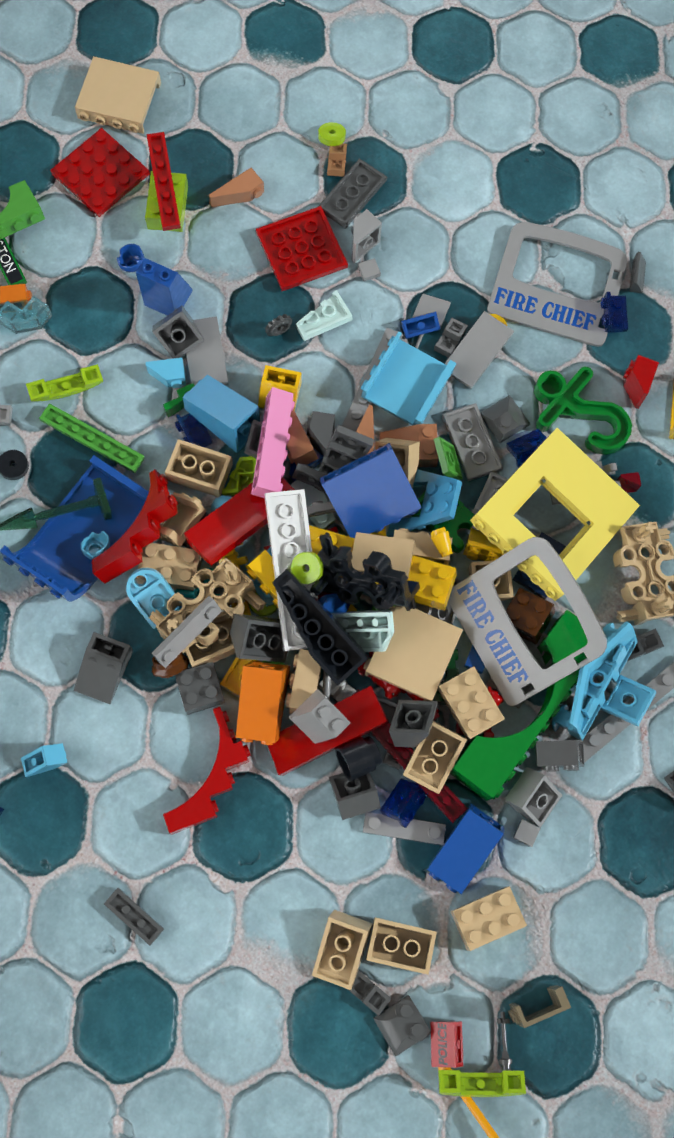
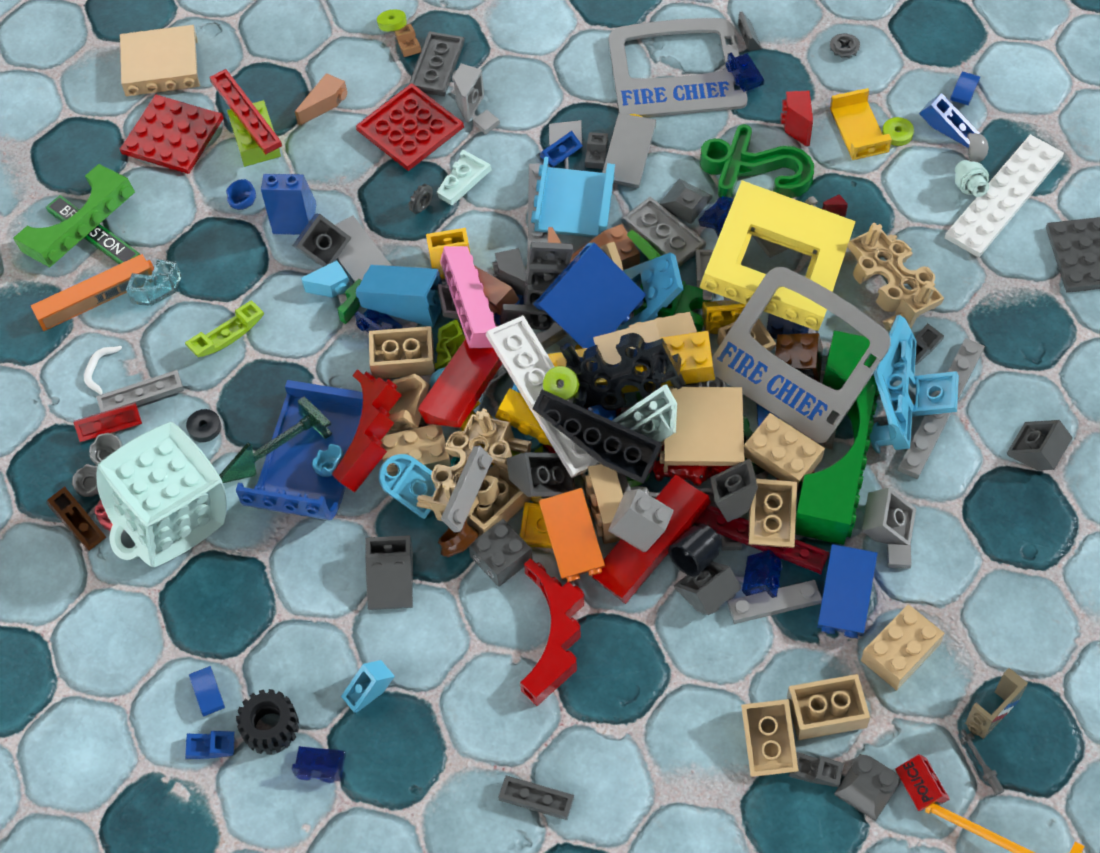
camera: 15 degrees left, 15 degrees down
bright green plate [39,403,145,473] -> none
yellow cone [430,527,453,558] -> none
lime slope [438,1070,526,1097] -> none
dark grey piece [536,740,584,772] -> none

